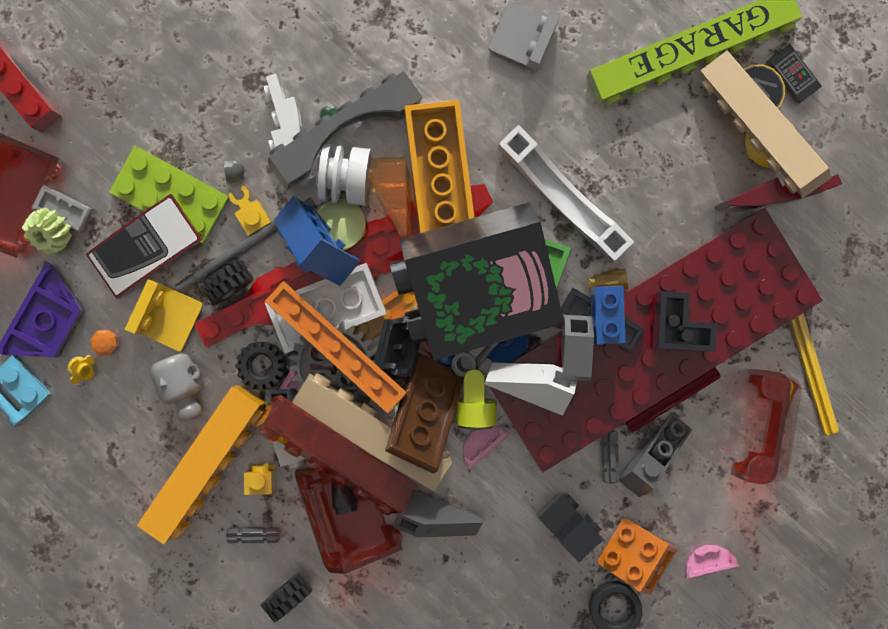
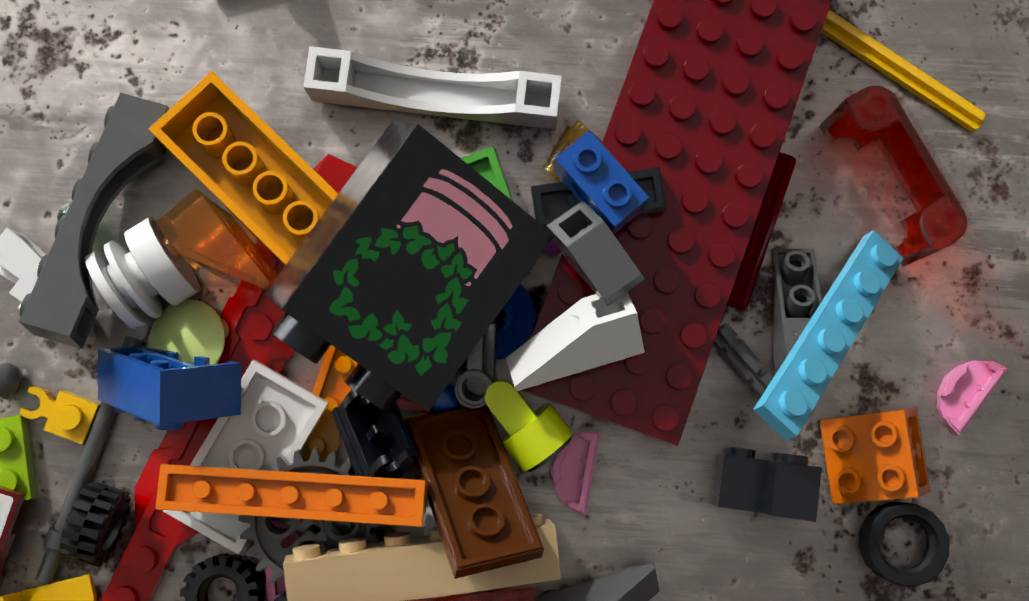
camera: 40 degrees left, 5 degrees down
black brick [653,291,717,352] -> none
none -> medium azure plate [753,230,903,441]

